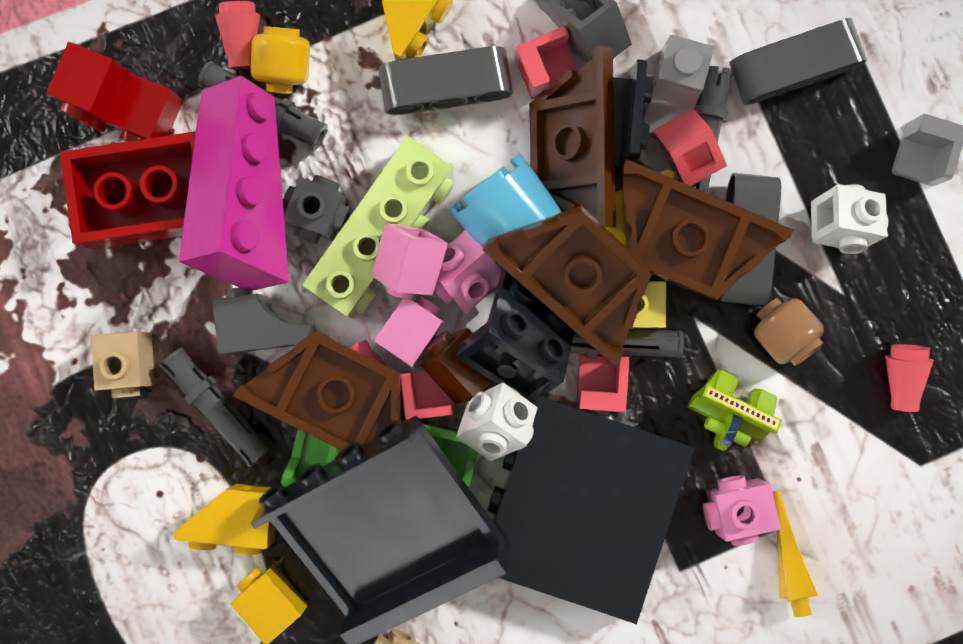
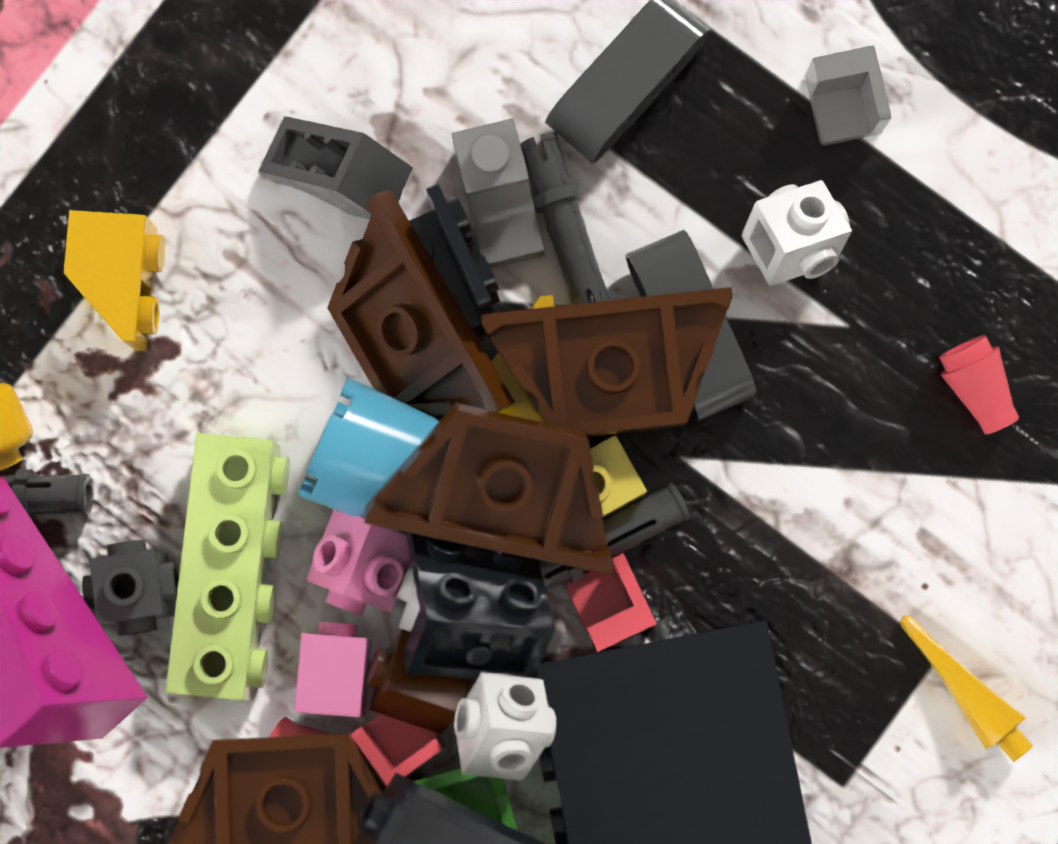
camera: 30 degrees left, 5 degrees down
dark grey arch [212,288,316,354] -> none
bright pink brick [371,223,448,299] -> none
dark grey beam [378,46,513,115] -> none
coral panel [515,26,578,99] -> none
coral panel [653,109,727,186] -> none
lime hips [687,369,782,451] -> none
bright pink brick [703,475,781,546] -> none
medium nougat head [754,298,824,366] -> none

